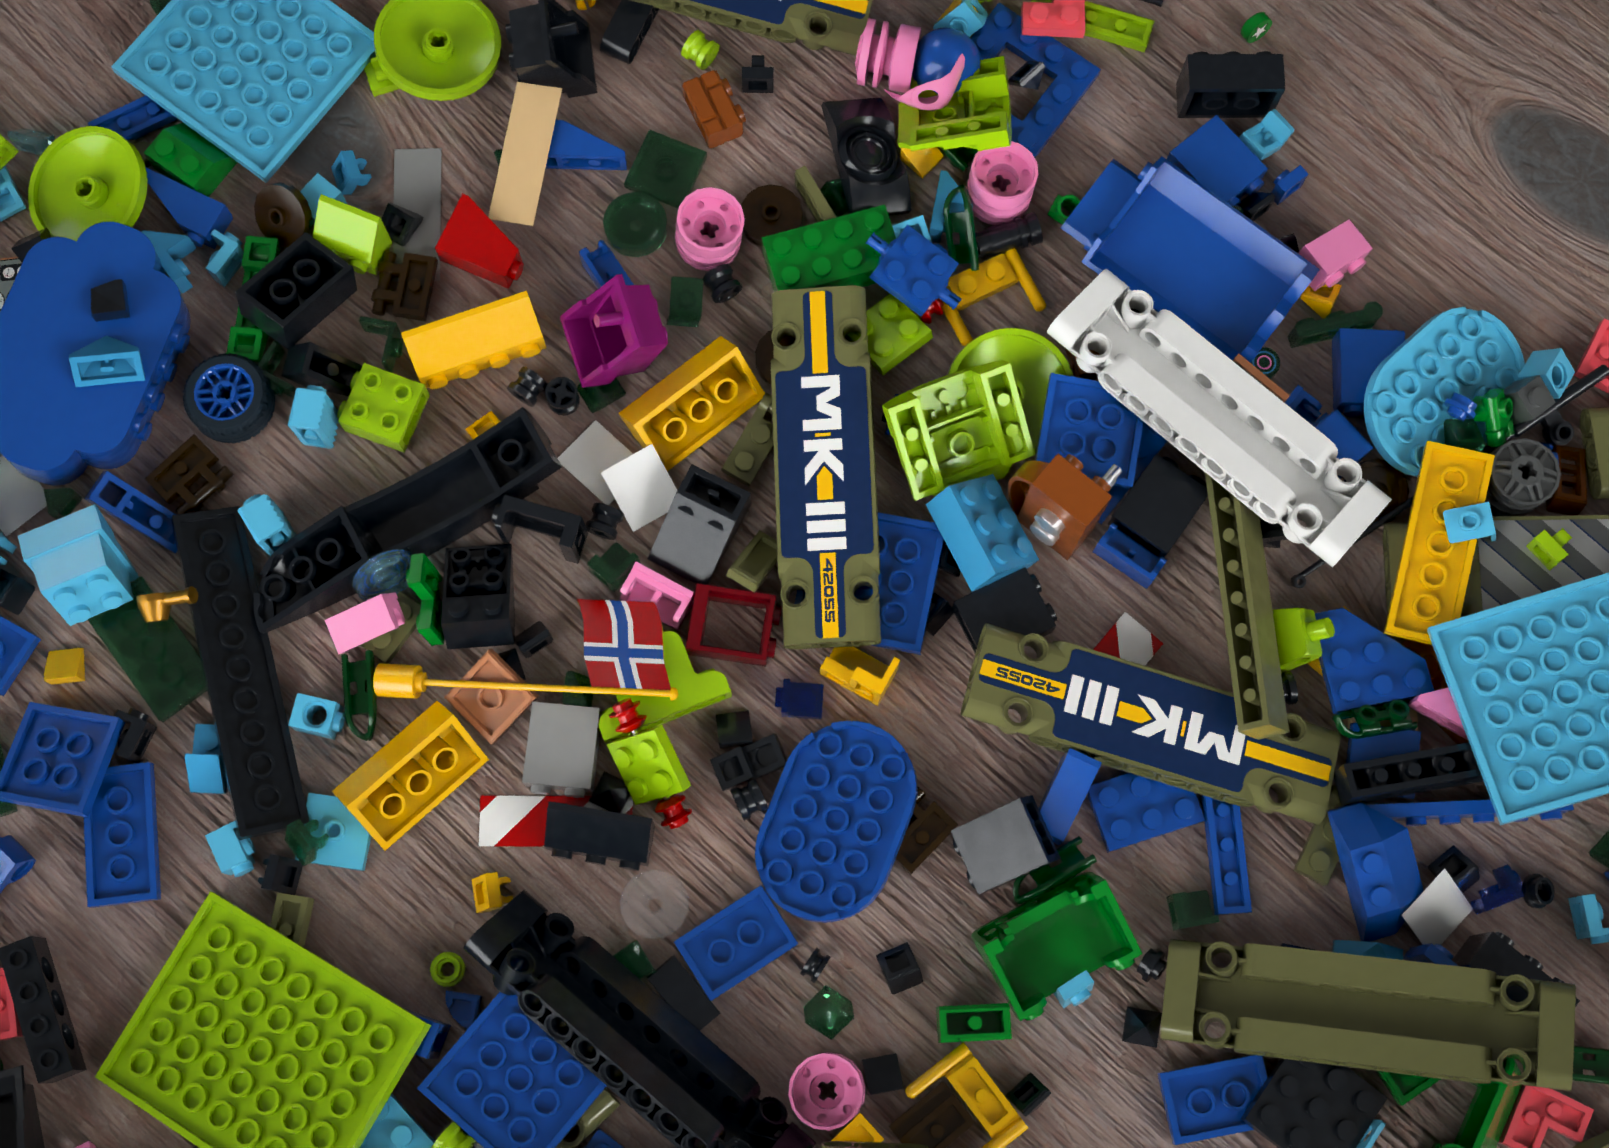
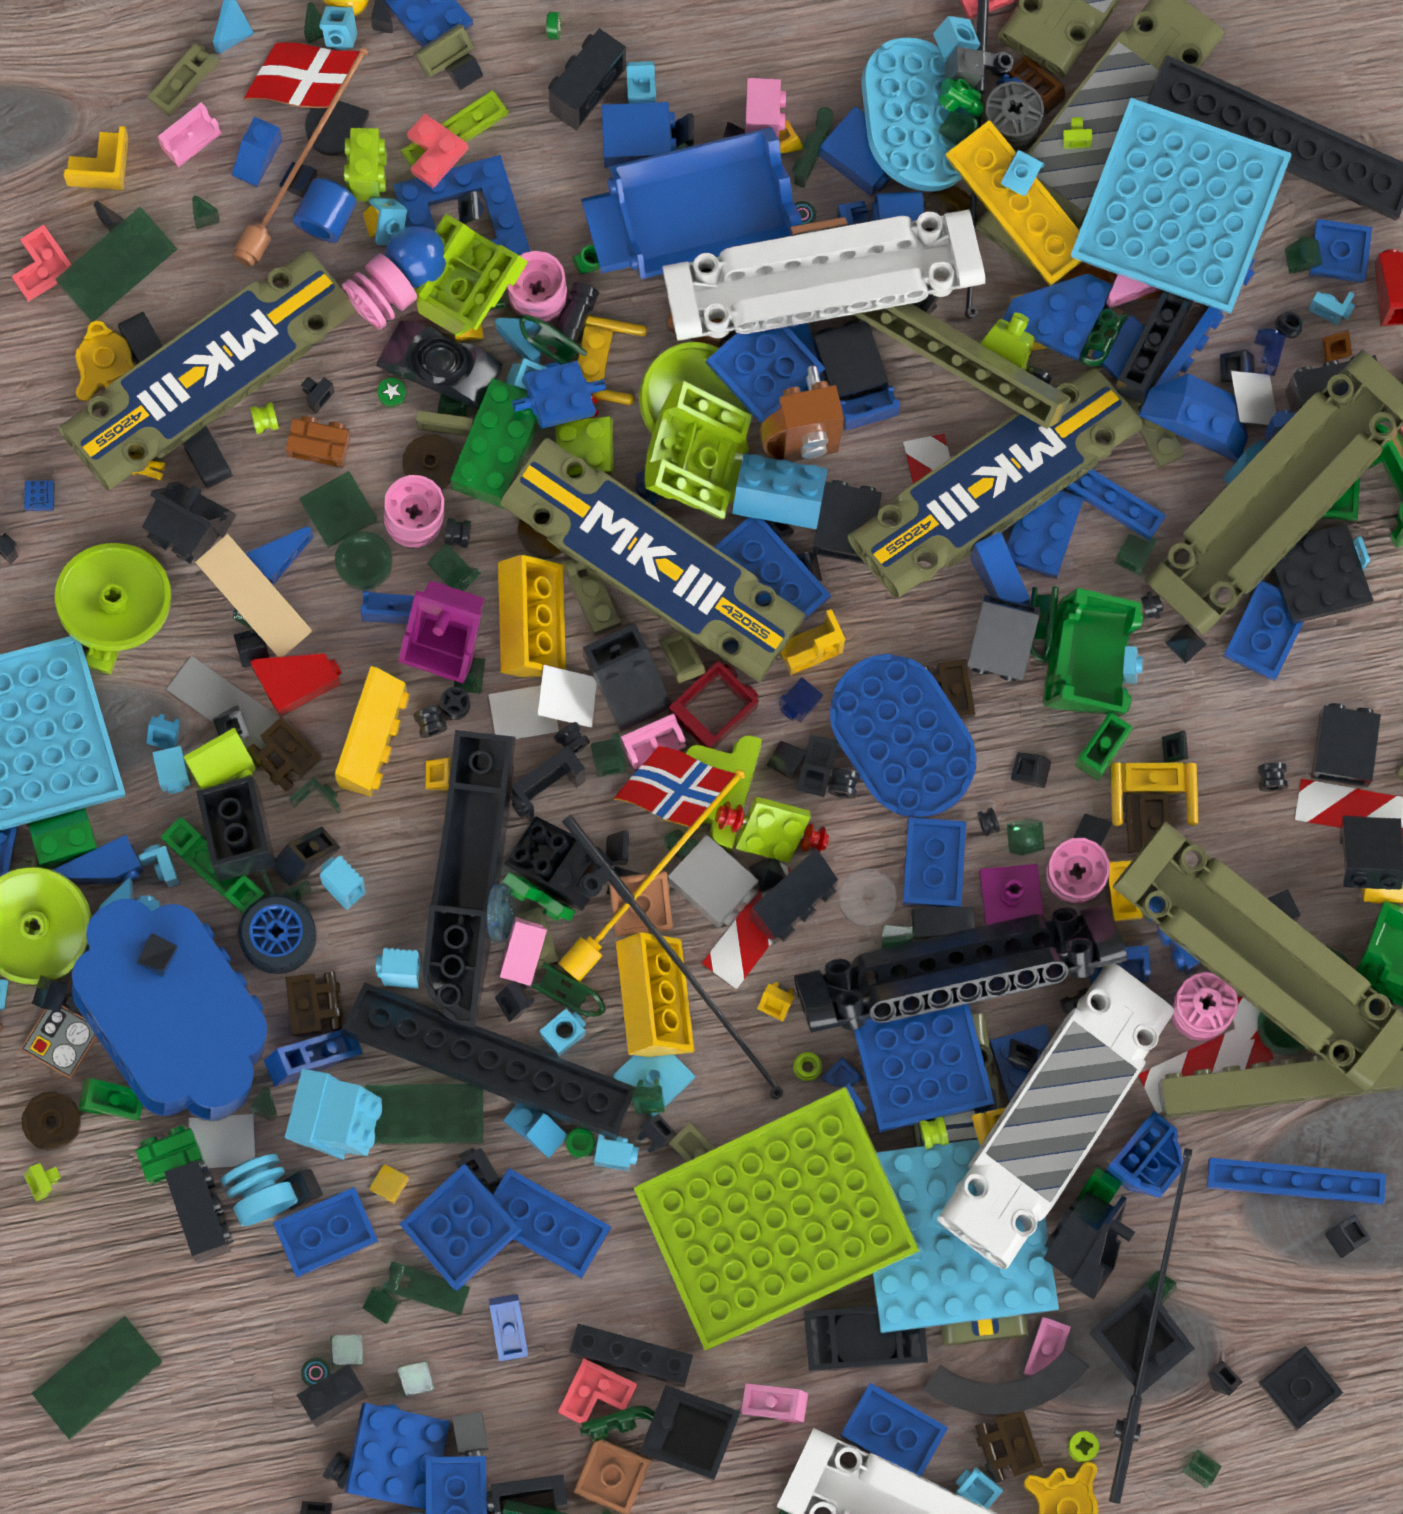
camera: 55 degrees left, 0 degrees up
dark azure slope [69,335,145,387] -> none
pearl gold bar [136,587,198,623] -> none
dark brown plate [254,182,312,248] -> none
lime brick [337,363,430,453] -> none
bright pink piece [884,54,965,111] -> none
blue plate [1271,165,1308,205] -> none
blue plate [1444,393,1478,422] -> none
none -> black slope [234,629,270,668]
none -> green tile [377,378,406,408]
none -> black tile [495,981,535,1022]
none -> black piece [562,814,783,1099]
none -> green tile [566,1128,595,1158]
none -> magenta tile [979,864,1044,925]
none -> dark orange slope [1322,330,1352,363]

